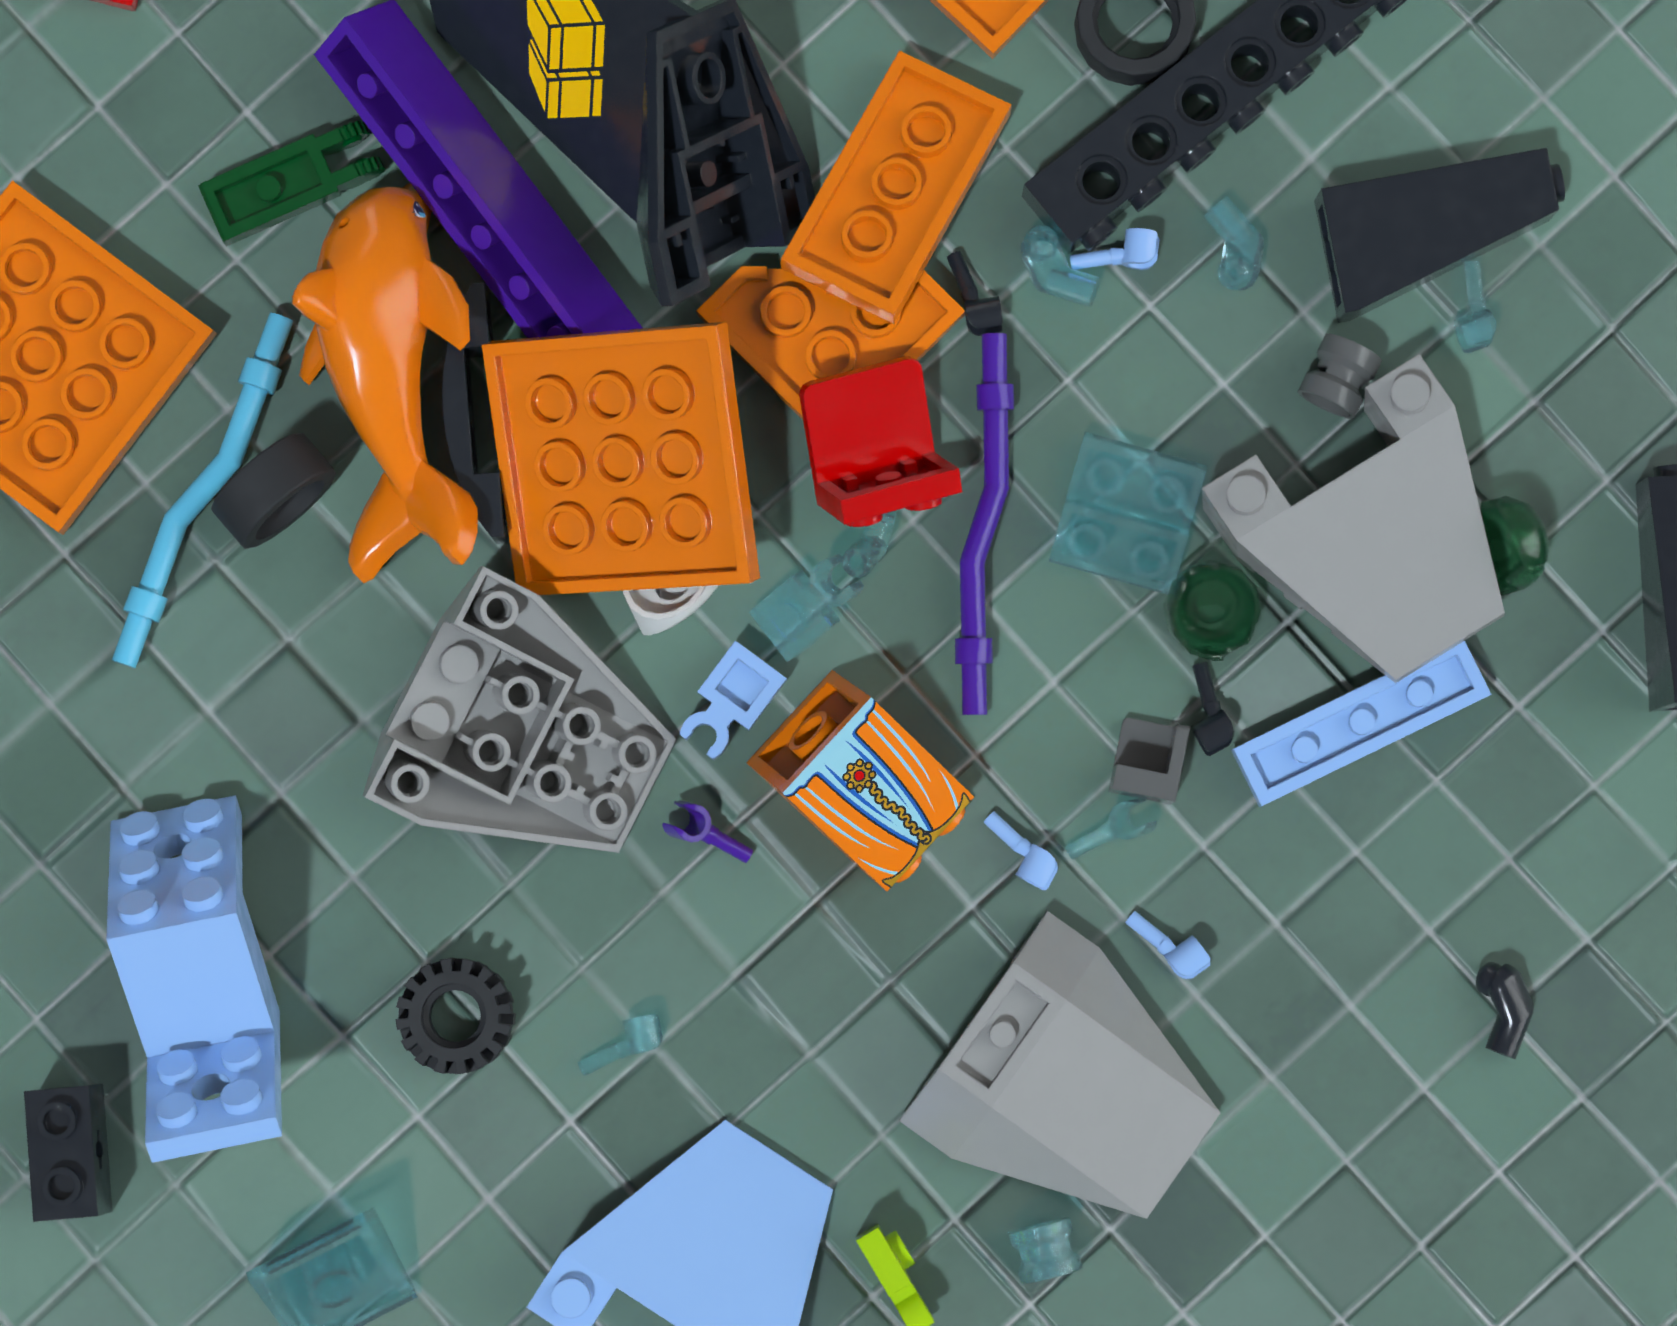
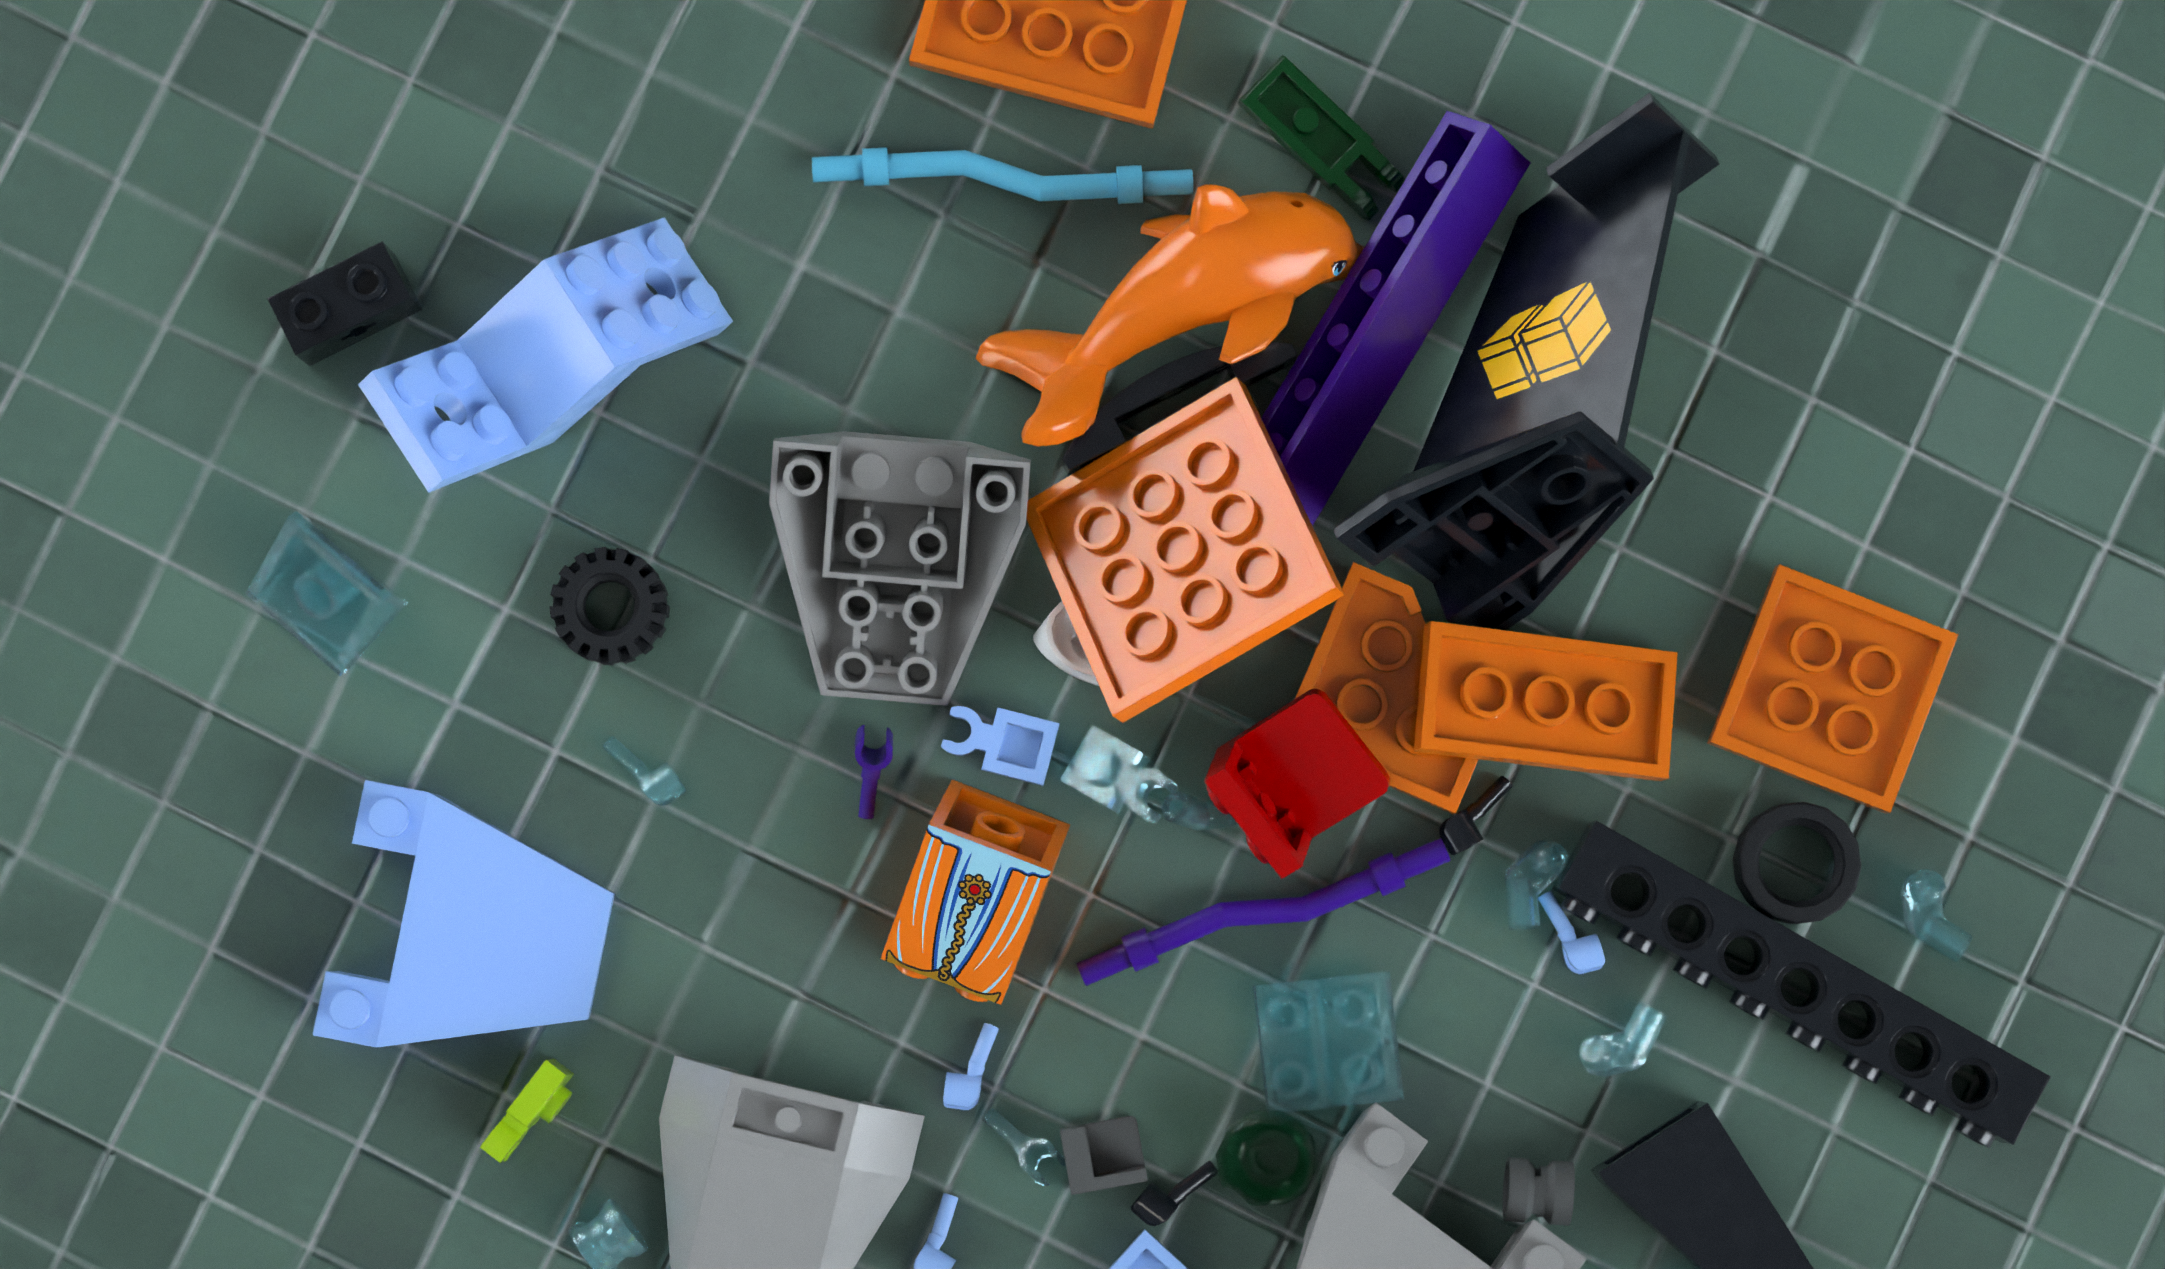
camera: 65 degrees right, 0 degrees up
black tyre [211,433,336,549] -> none

